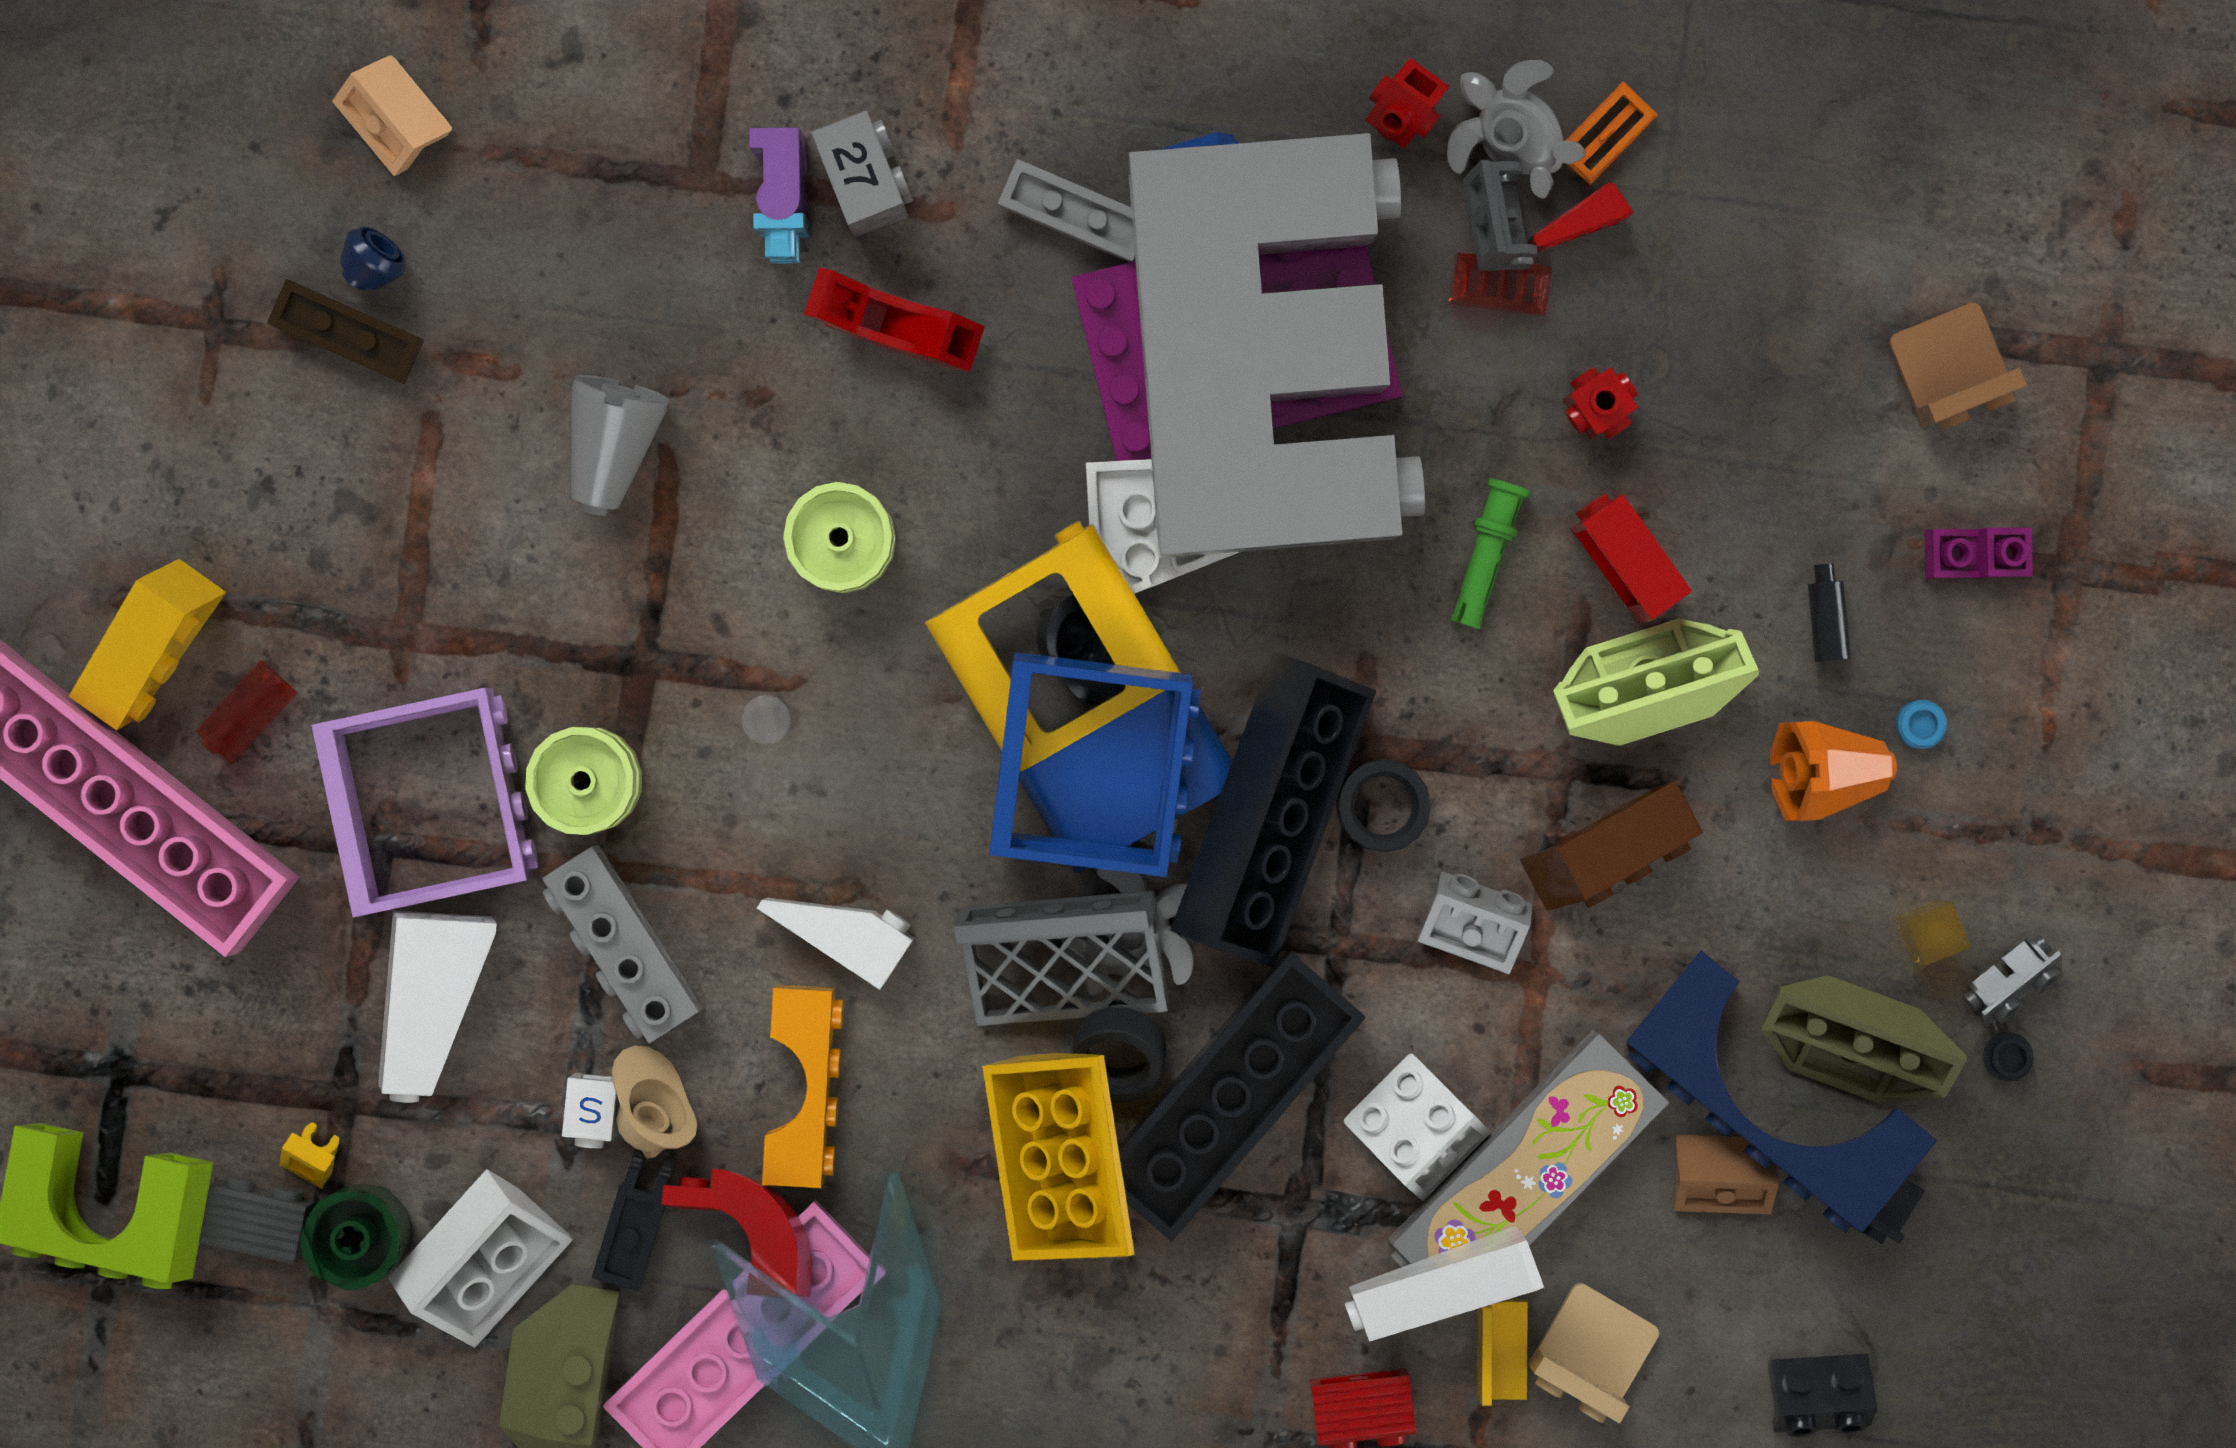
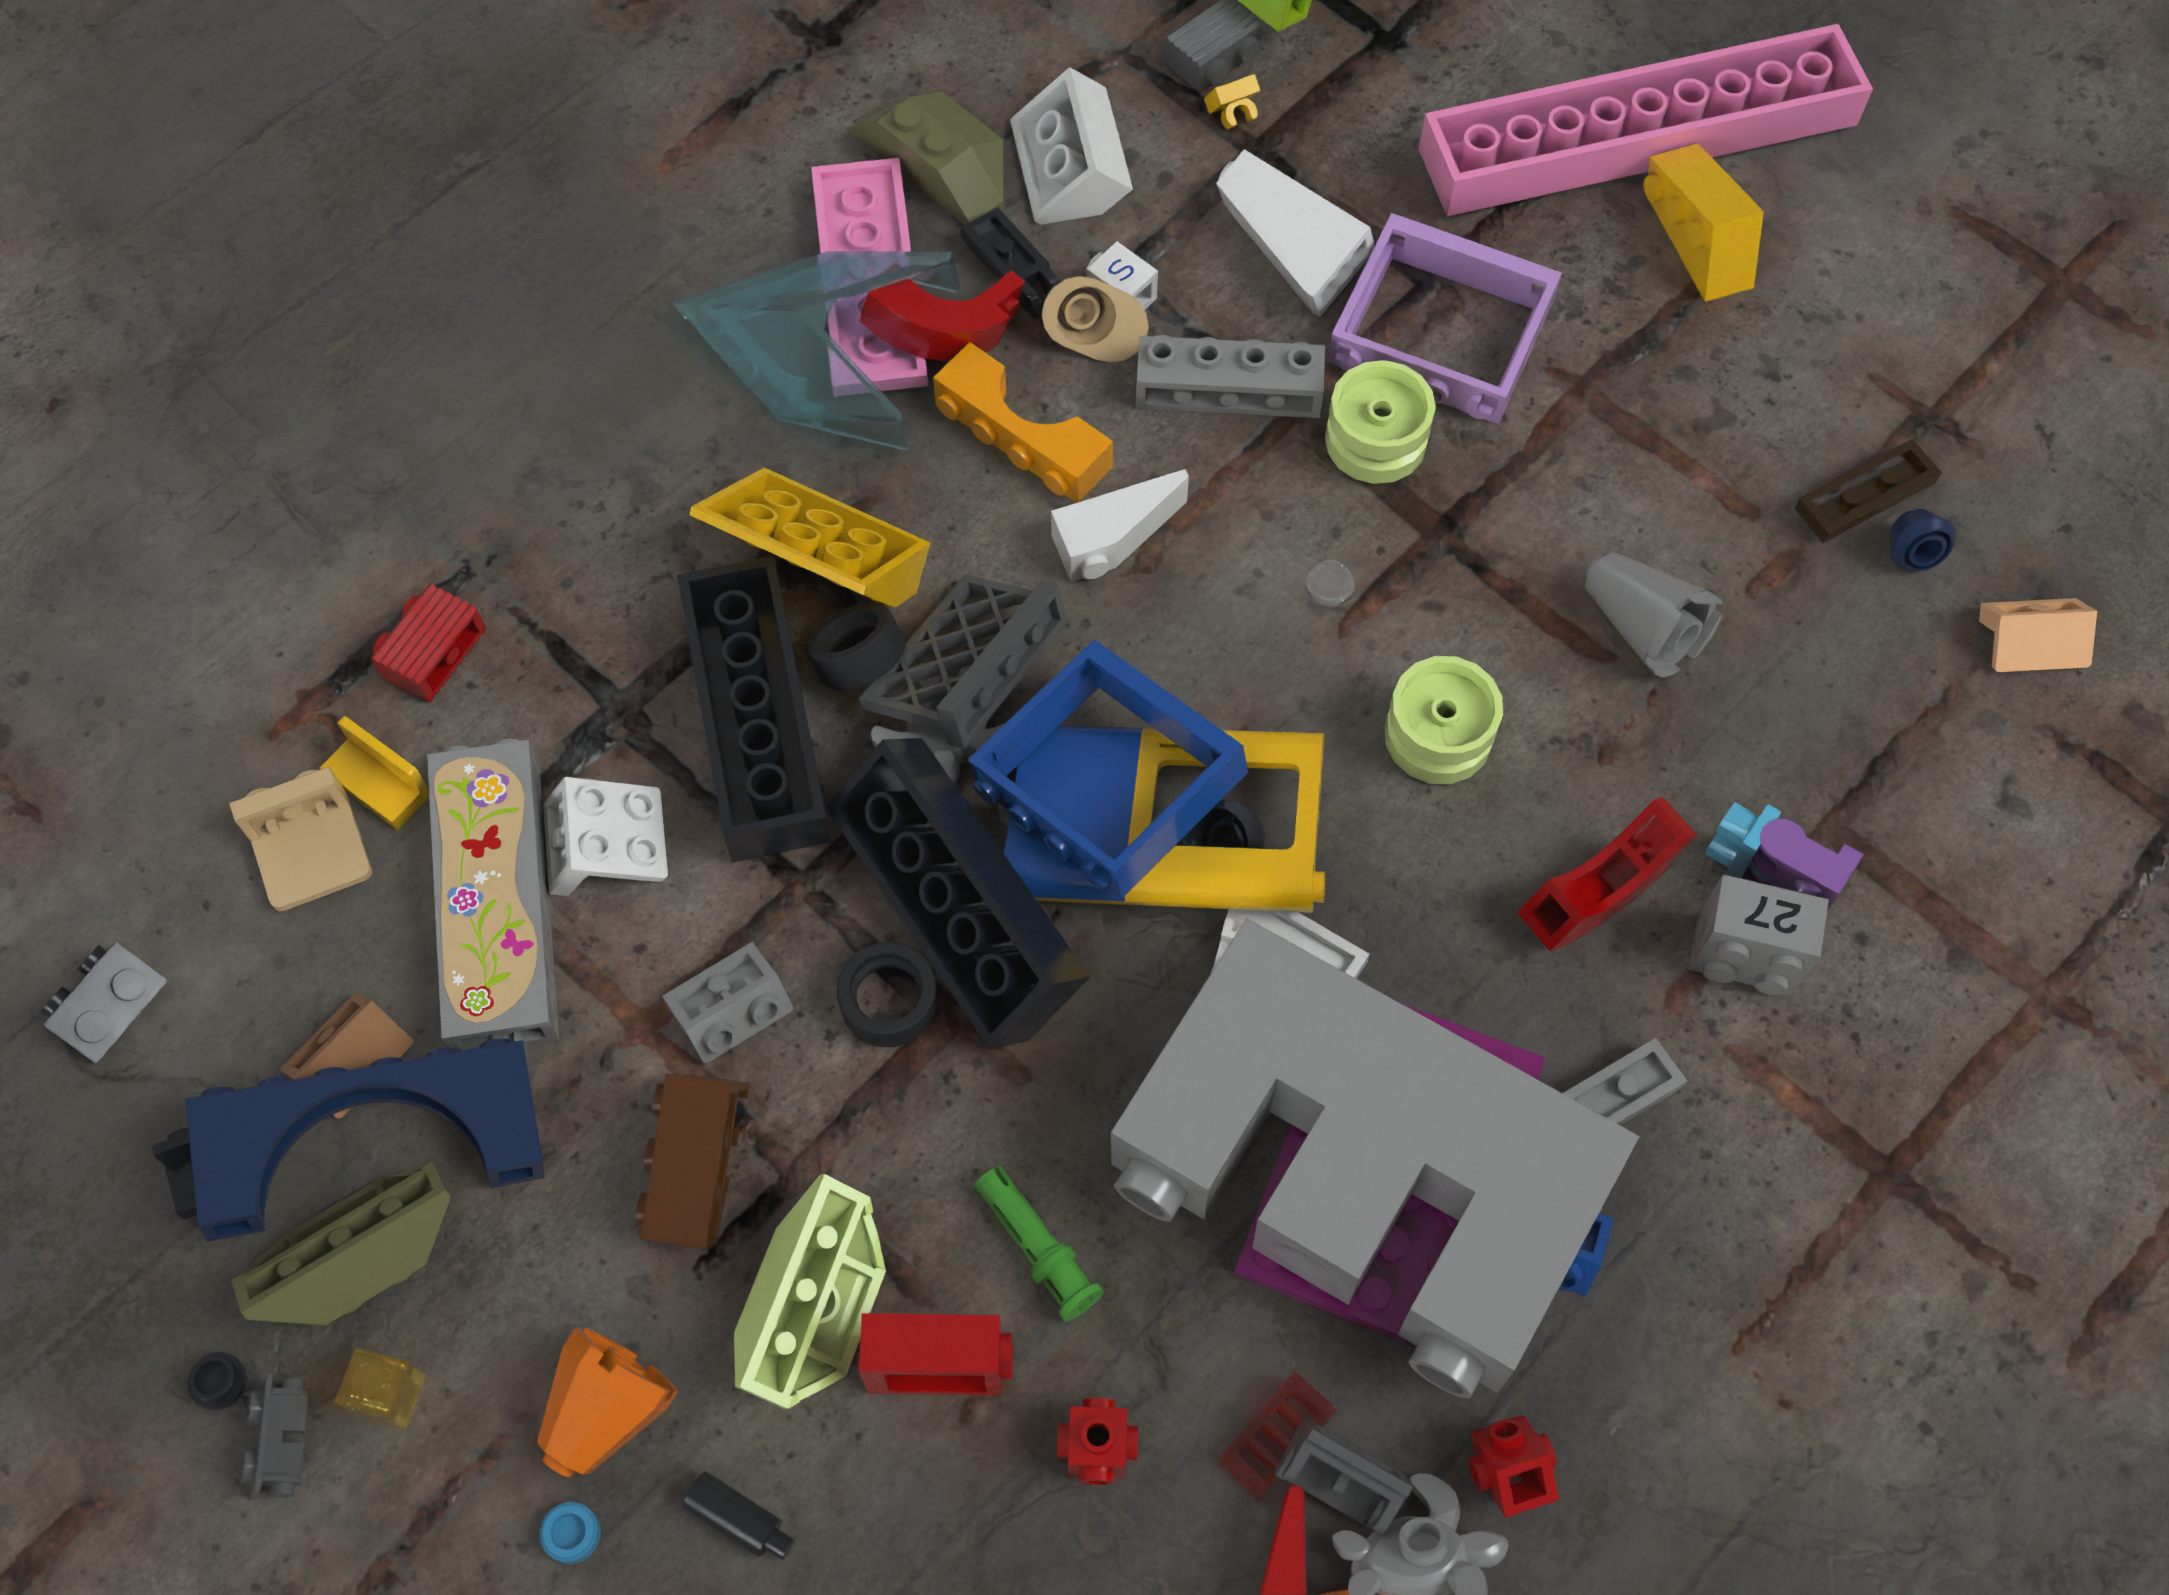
camera: 125 degrees right, 25 degrees down
clear red hinge [195,660,298,764] -> none
dark green brick [300,1184,411,1290] -> none
white slope [1344,1226,1544,1342] -> none

